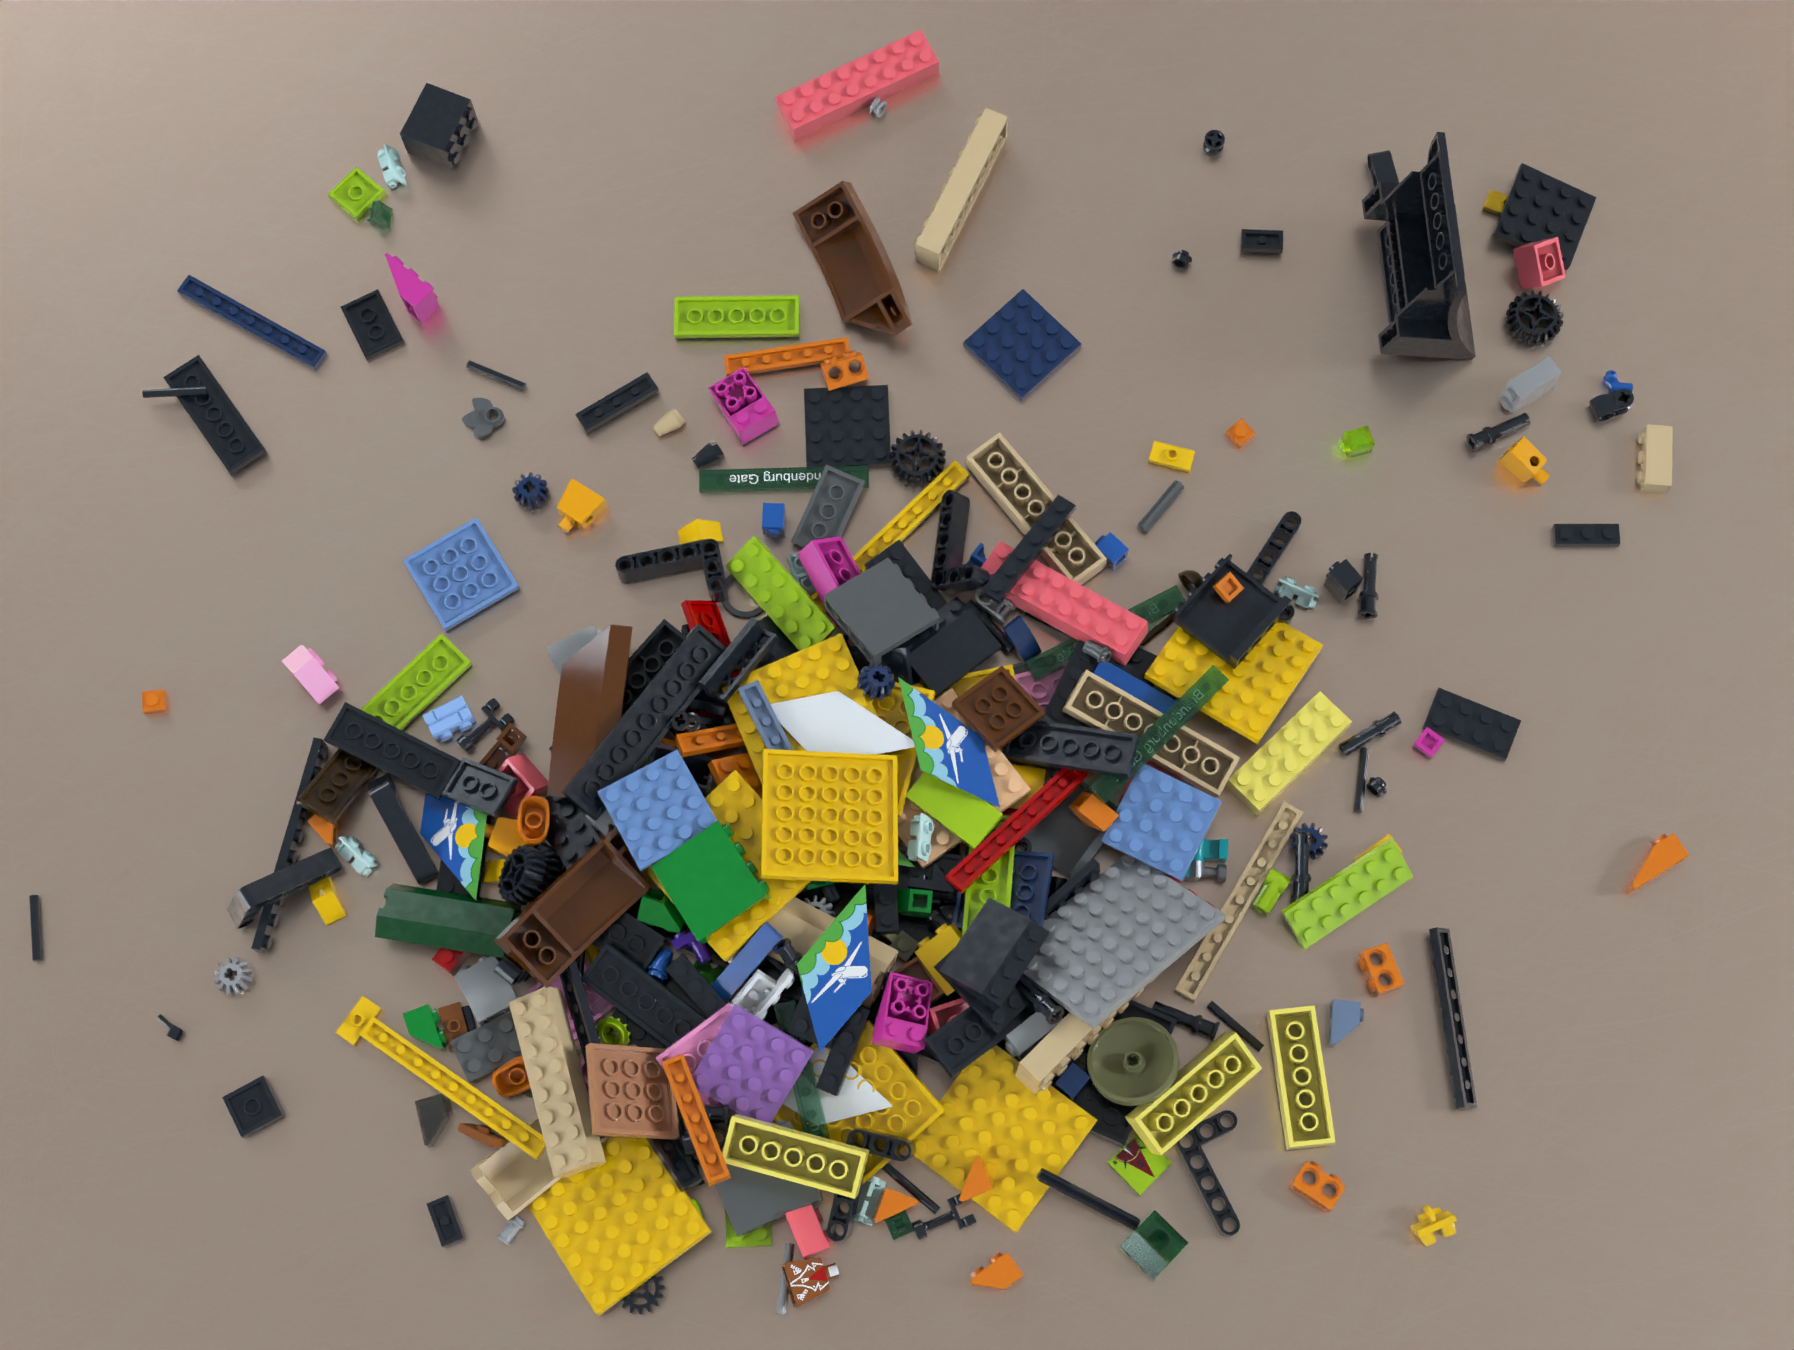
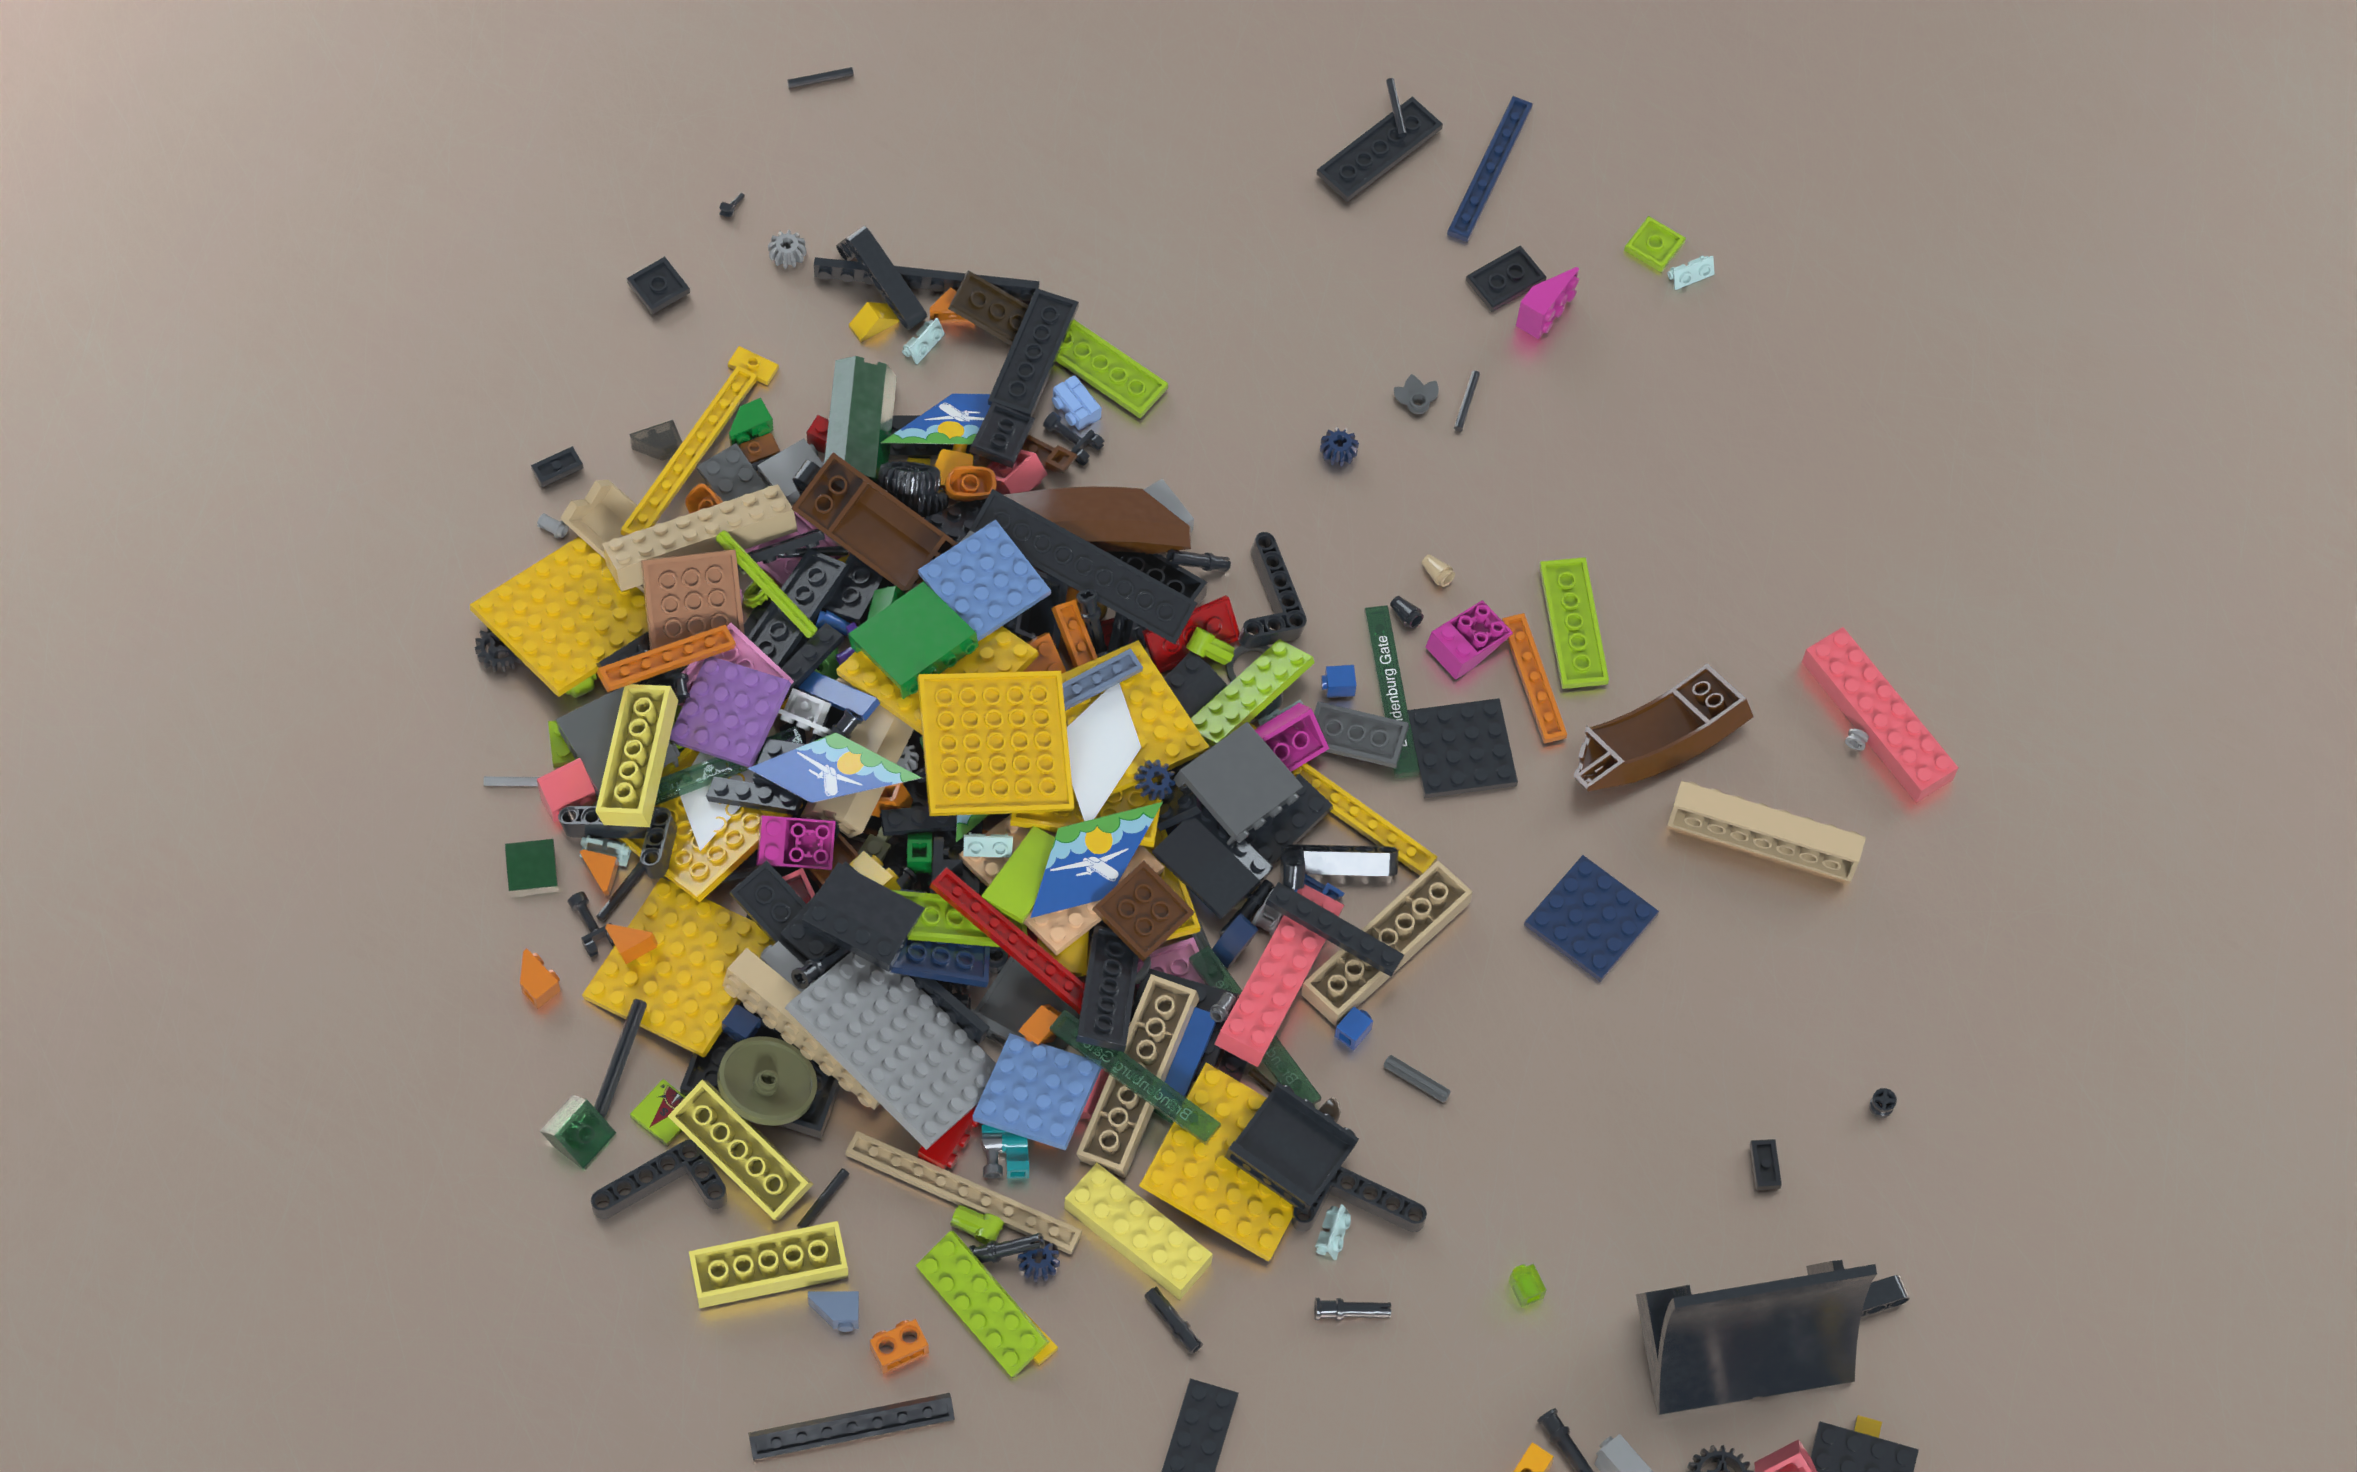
camera: 75 degrees right, 10 degrees down
orange plate [142,689,167,714] -> none
bright pink brick [282,645,339,704] -> none
clear green tile [367,200,393,229] -> none
black beam [368,774,439,885] -> none
black container [400,83,478,170] -> none
medium blue plate [403,517,520,632] -> none
dark orange plate [457,1123,507,1147] -> none
light orange torso [557,478,607,533] -> none
black plate [575,372,659,433] -> none
yellow slope [678,519,724,544] -> none
black fence [699,618,779,703] -> none
dark orange torso [781,1258,839,1307] -> none
orange brick [820,350,869,391] -> none
clear green tile [884,1210,915,1240] -> none
black gear [889,430,946,486] -> none
yellow plate [1148,441,1195,473] -> none
black pin [1152,1001,1220,1042] -> none
black plate [1172,250,1192,269] -> none
orange plate [1212,572,1244,603] -> none
orange plate [1225,418,1256,449] -> none
orange brick [1289,1161,1346,1212] -> none
black brick [1324,559,1363,604] -> none
black bar [1354,747,1369,813] -> none
black plate [1366,777,1387,797] -> none
yellow hips [1410,1204,1457,1246] -> none
dark pink plate [1413,727,1445,758] -> none
none -> dark green slope [505,839,558,892]
none -> lime axle [716,530,817,638]
none -> black pin [1166,549,1231,572]
none -> lime piece [1186,627,1235,665]

